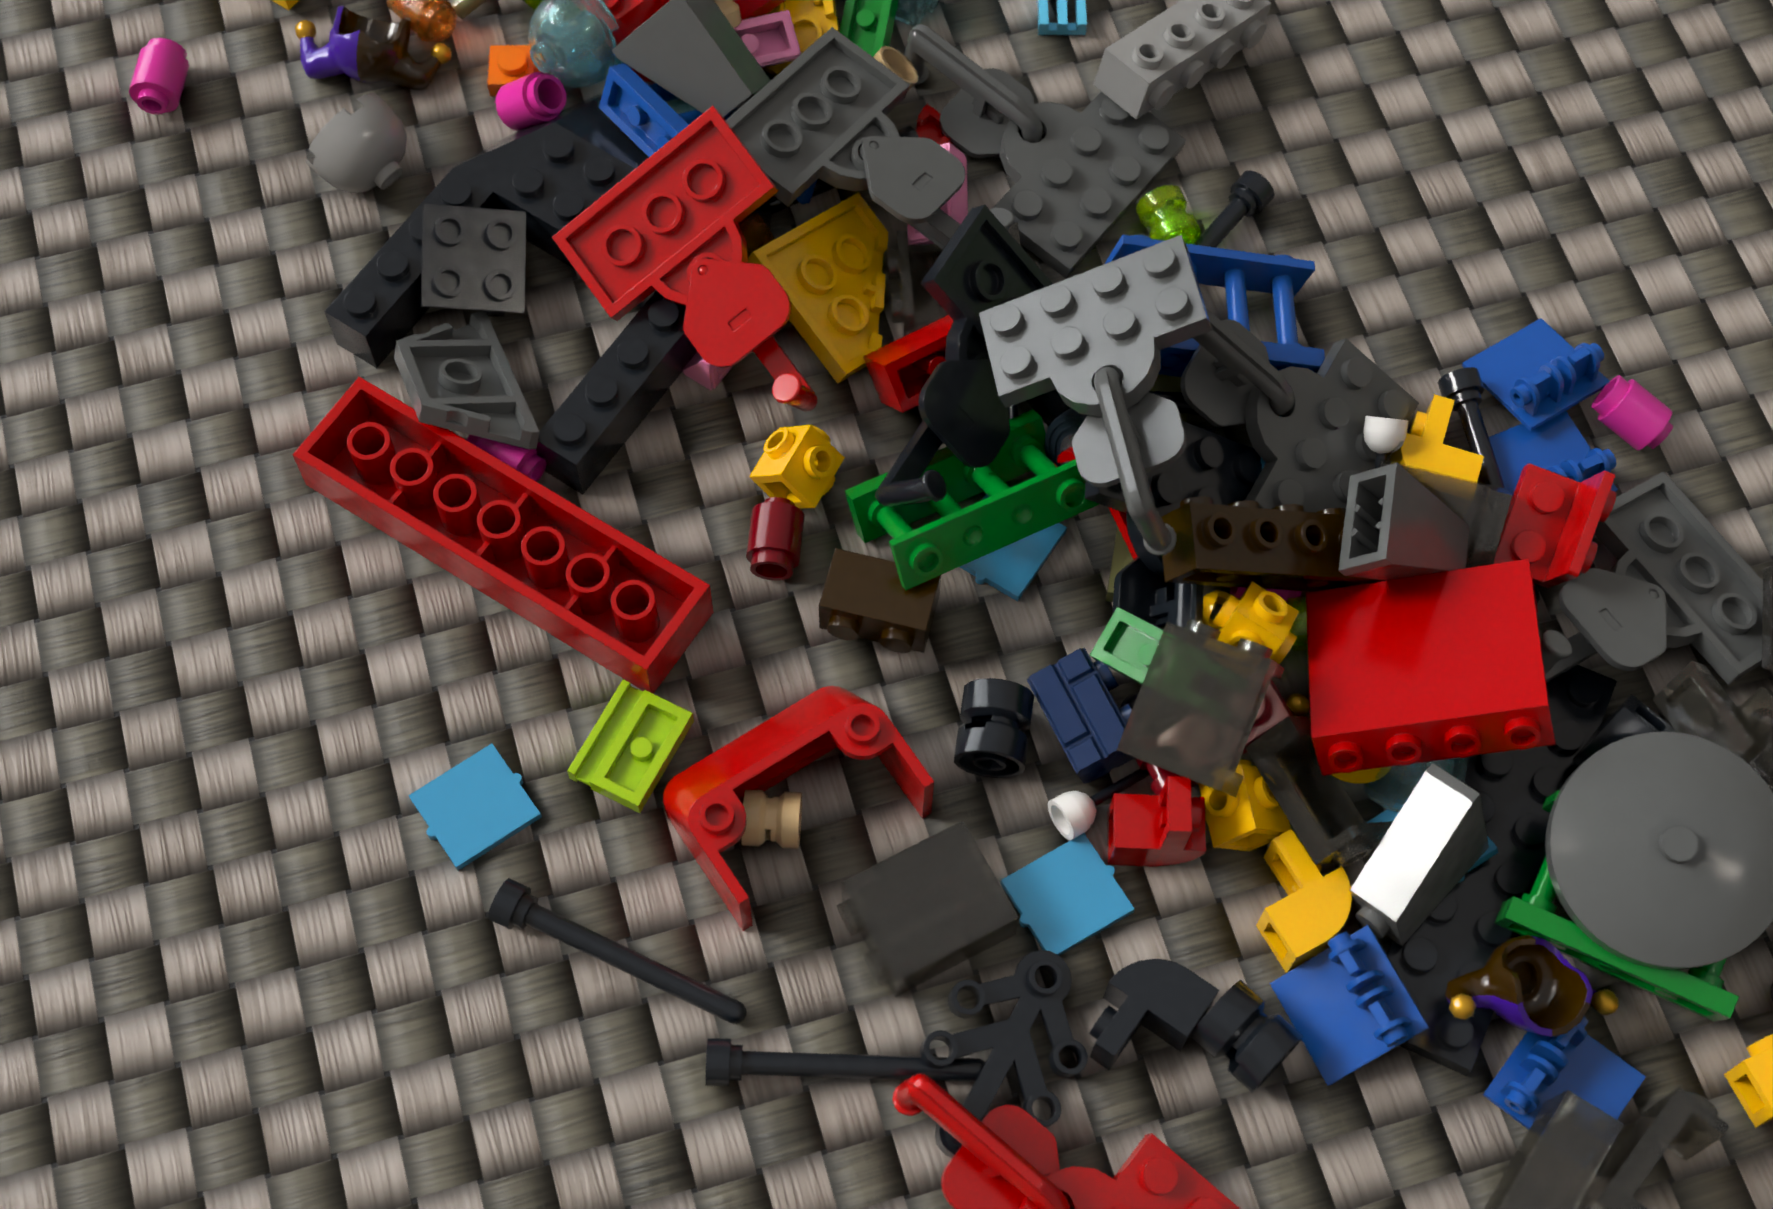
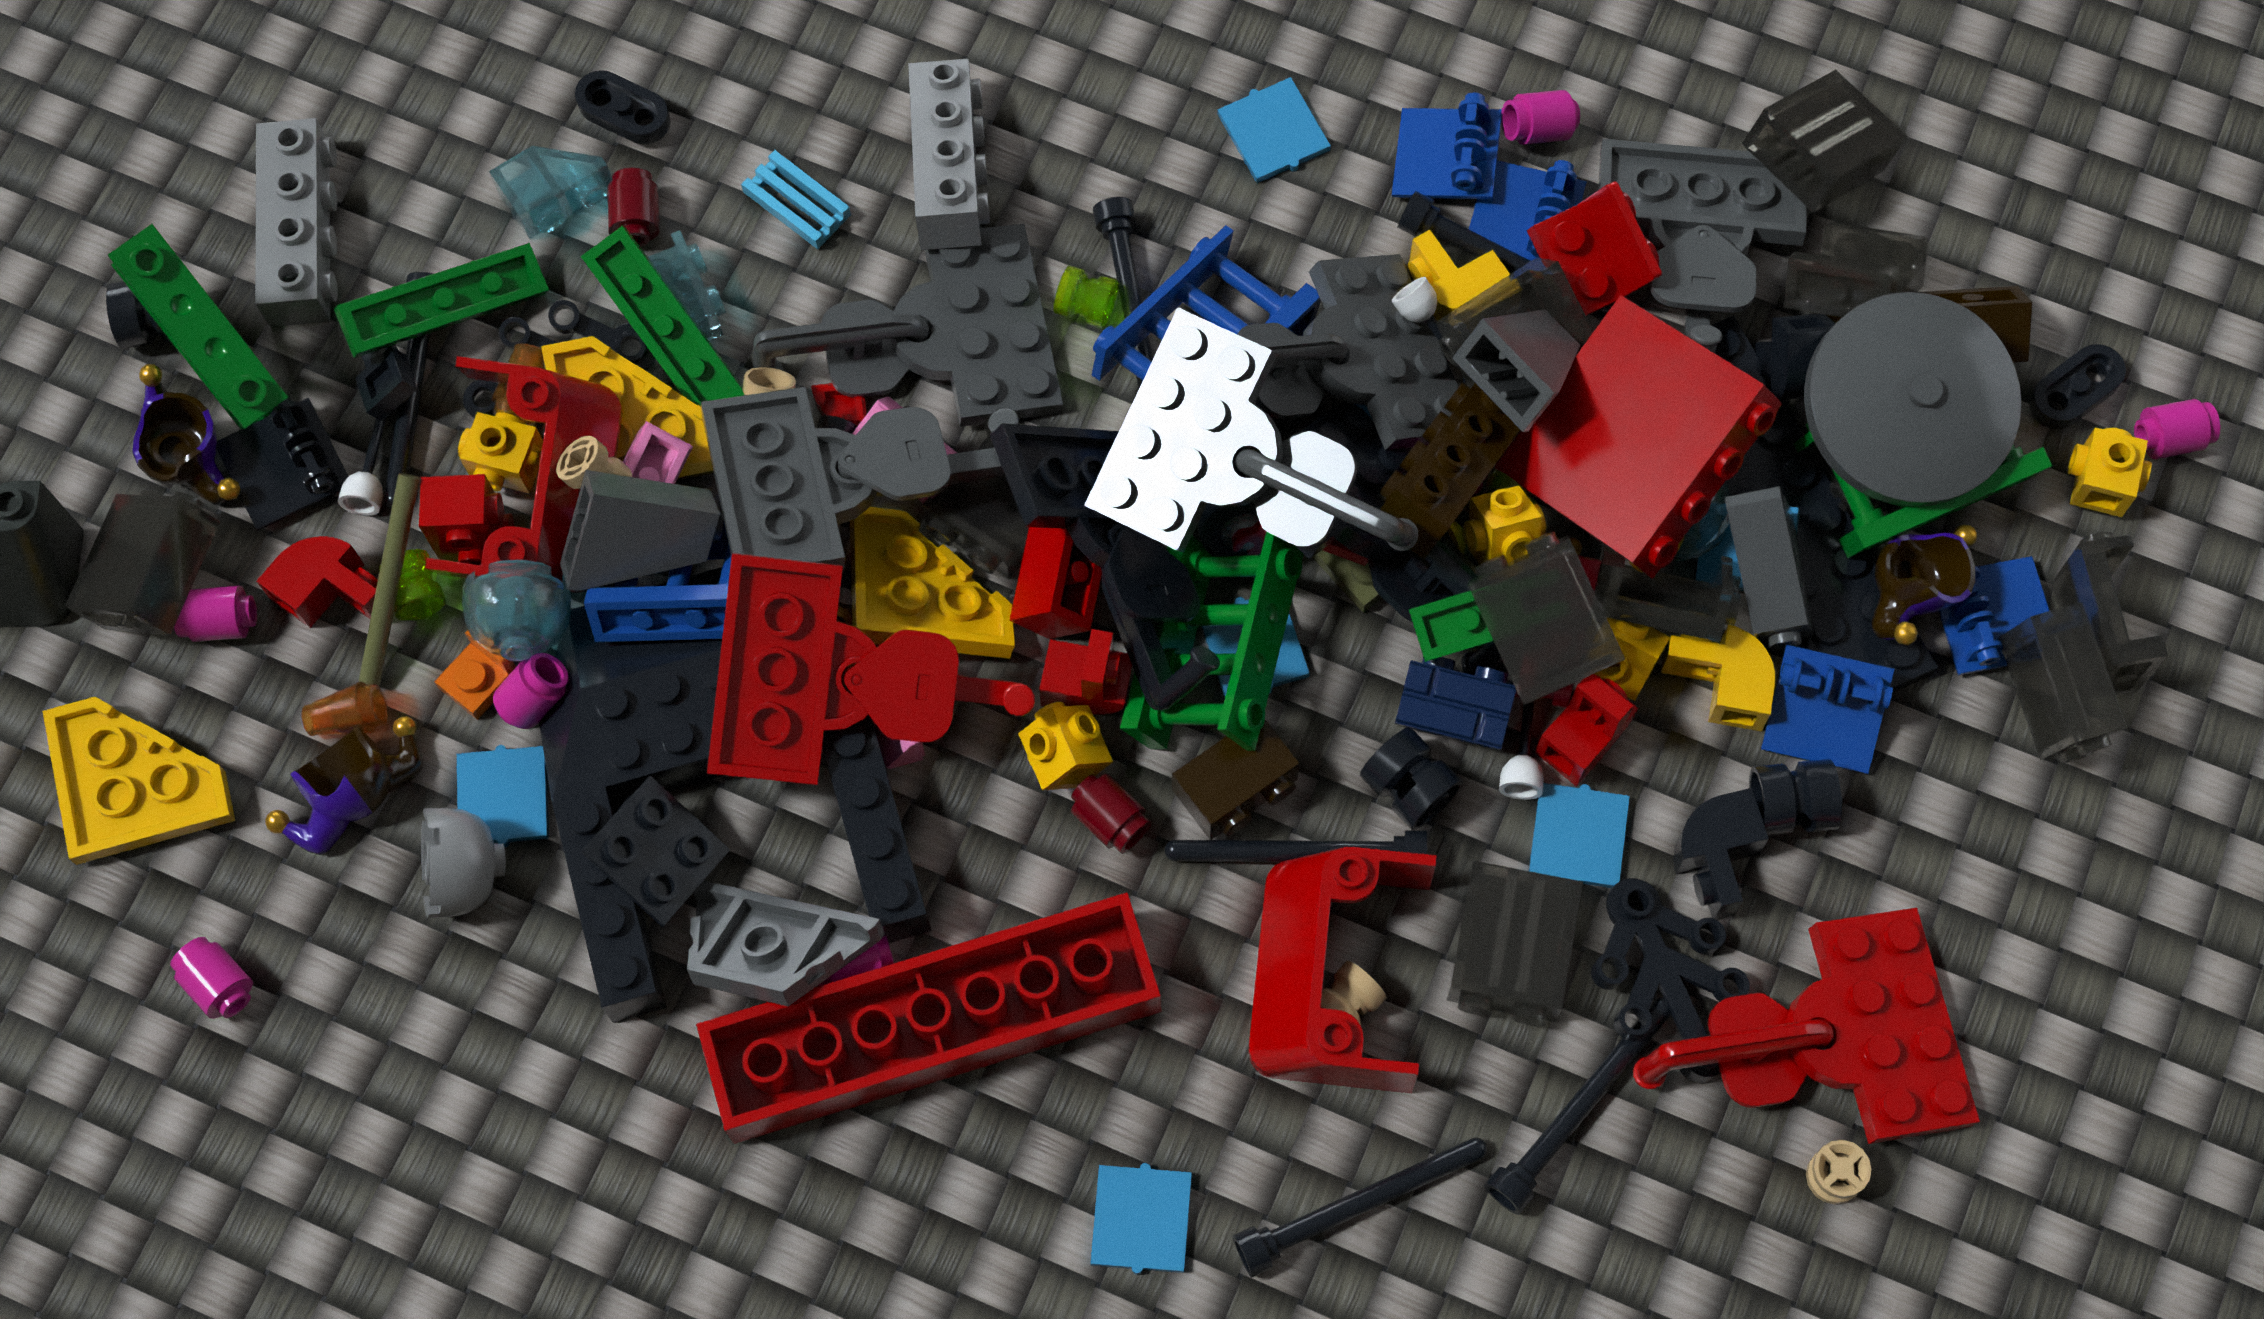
camera: 45 degrees left, 5 degrees up
lime plate [567,679,694,814] -> none
none -> dark azure piece [456,745,549,847]
none -> red brick [1039,629,1132,714]
none -> black piece [1165,830,1427,862]
none -> dark azure piece [1217,77,1331,183]

